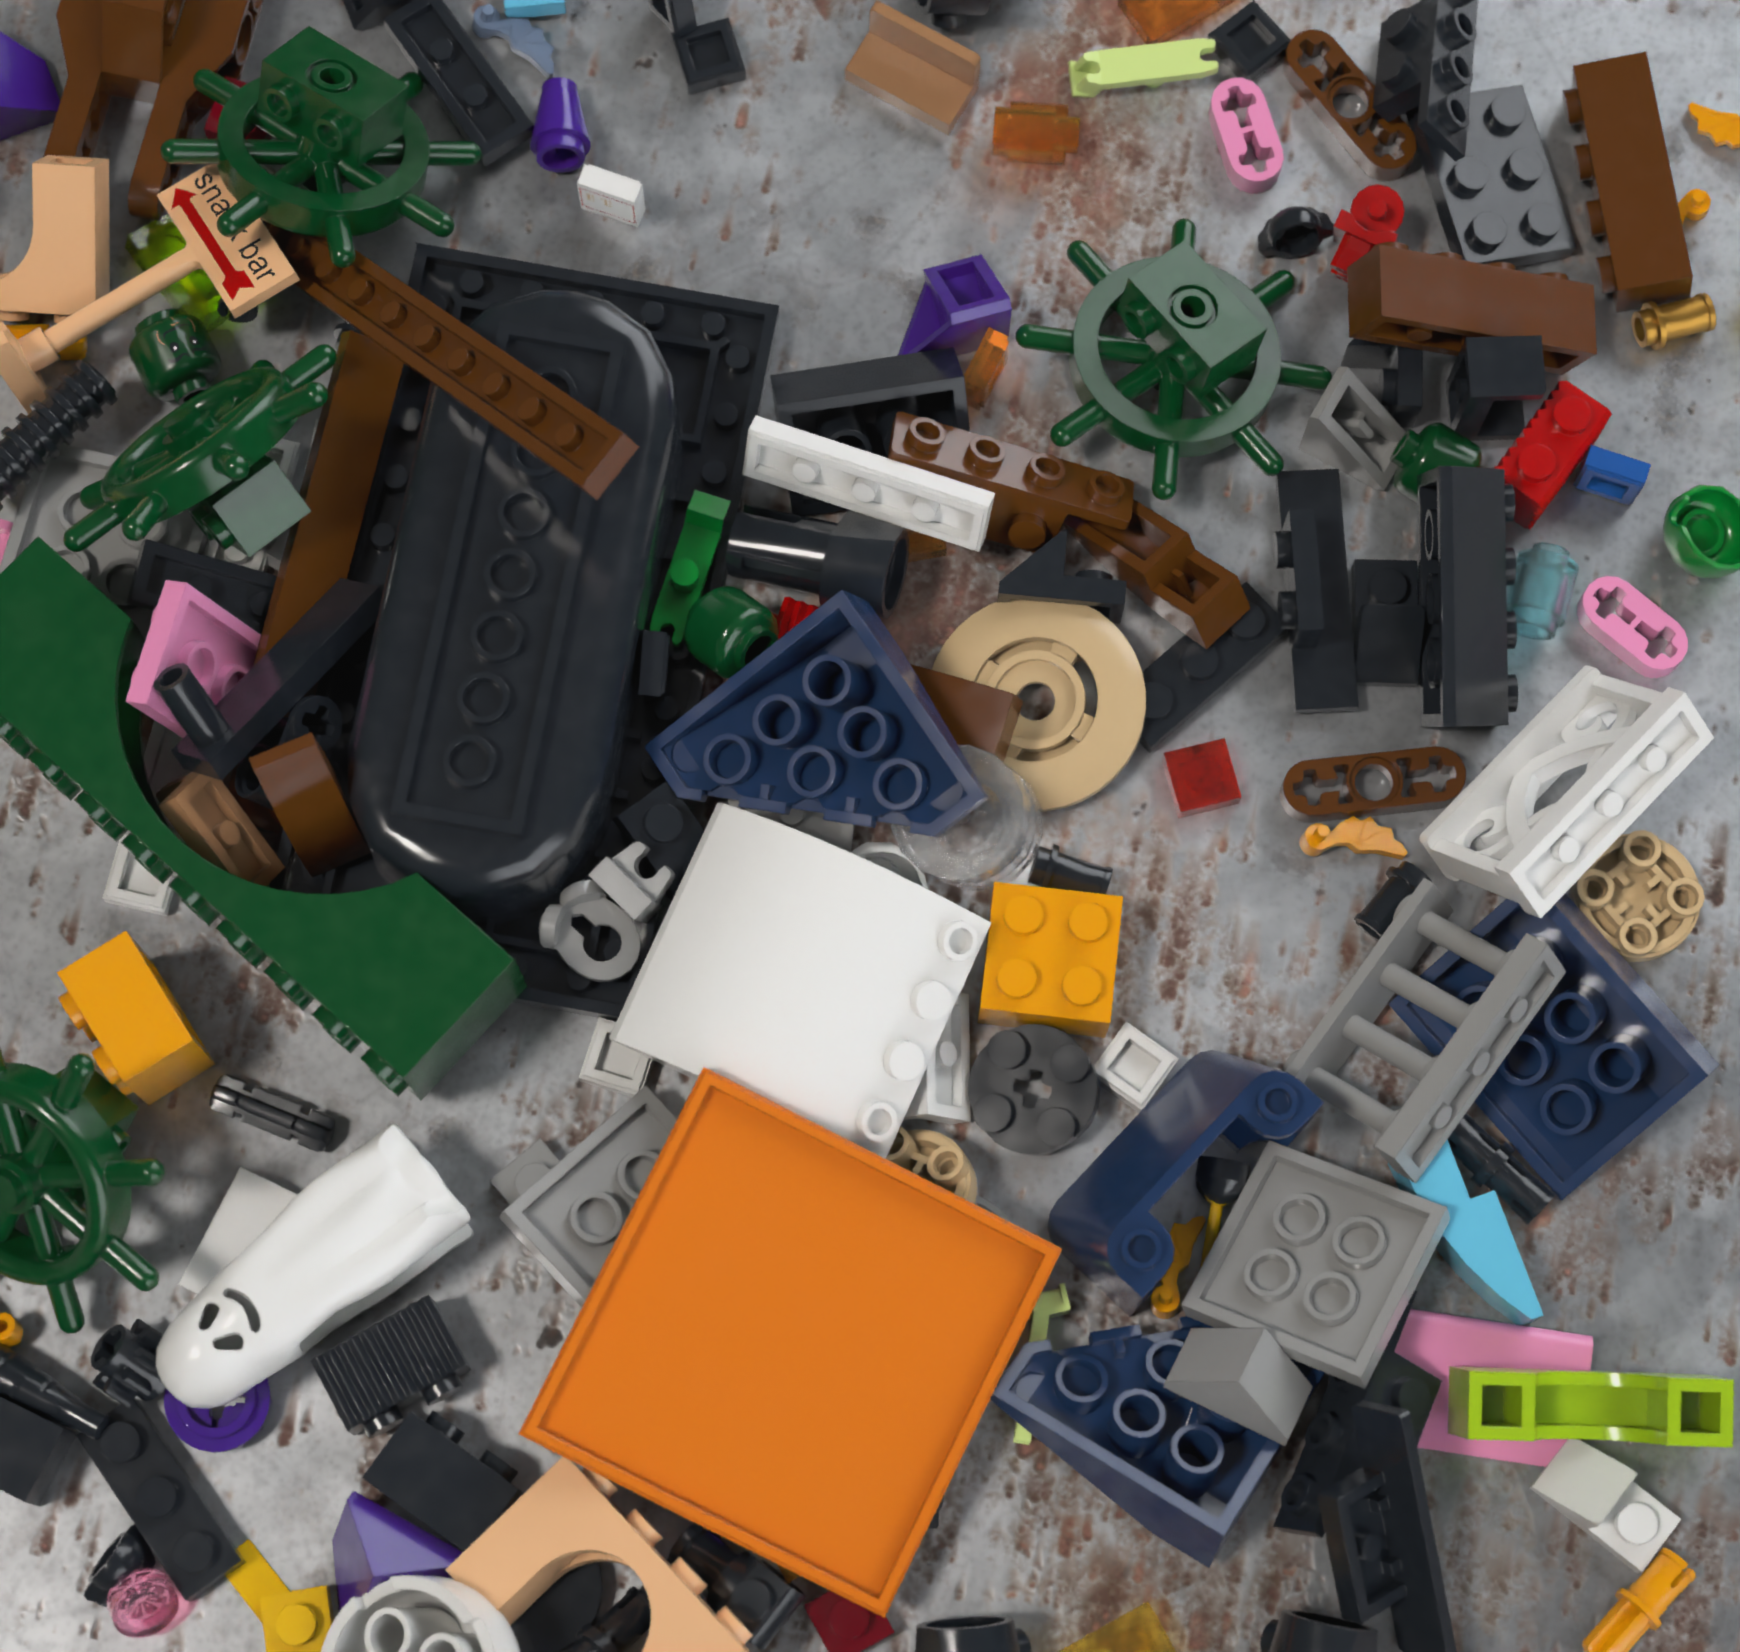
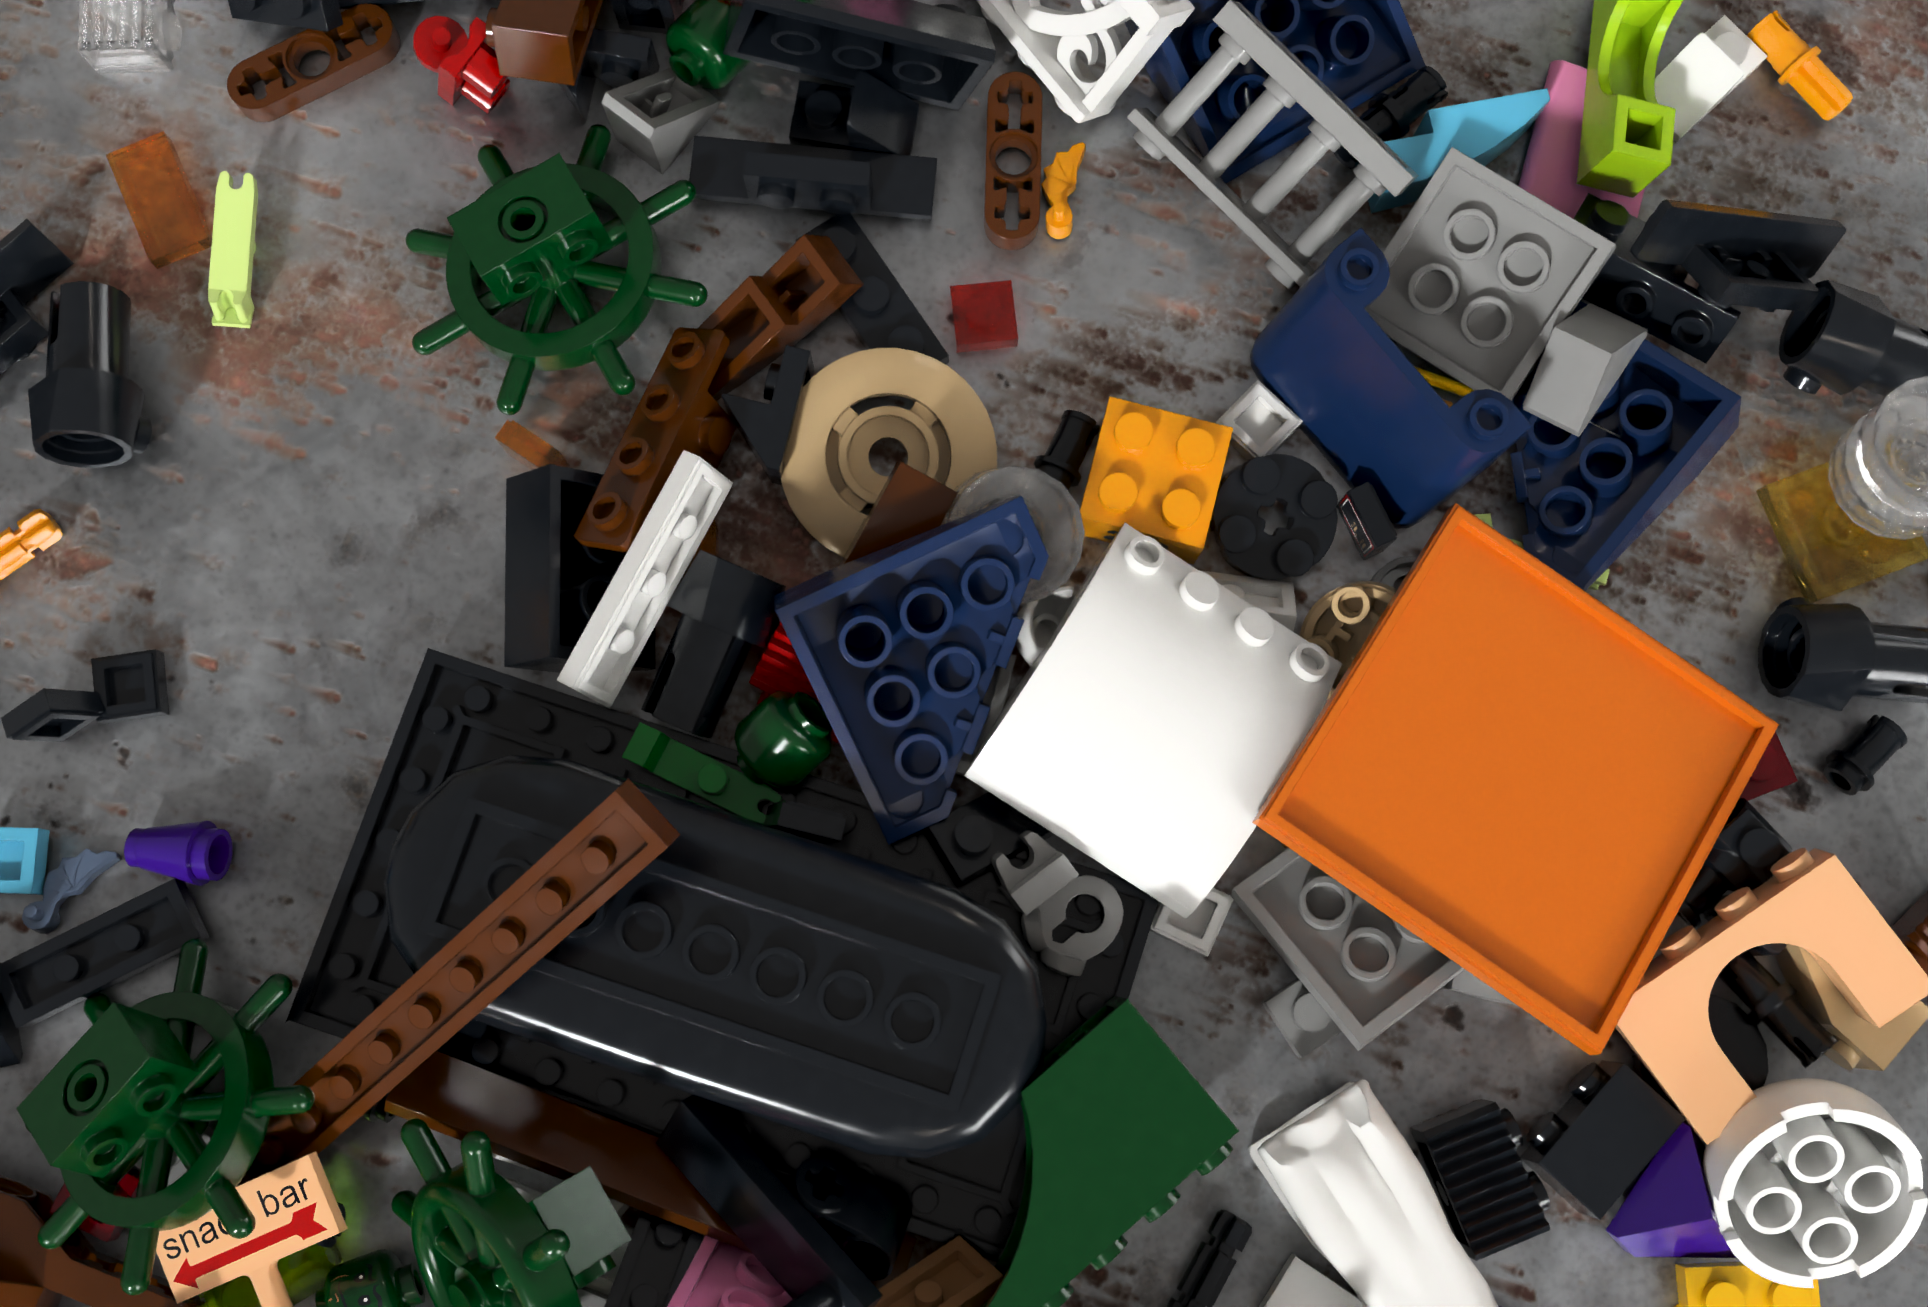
camera: 85 degrees left, 5 degrees up
reddish brown slope [249,732,371,878] -> none
white tile [577,164,645,228] -> none
medium nougat panel [845,1,981,136] -> none
dark purple slope [897,254,1012,356] -> none
clear orange brick [992,101,1080,166] -> none
black tile [1208,0,1291,81] -> none
bright pink beam [1208,78,1284,194] -> none
black piece [1258,206,1334,258] -> none
black pin [1354,861,1432,941] -> none
none -> black tile [1337,482,1397,561]

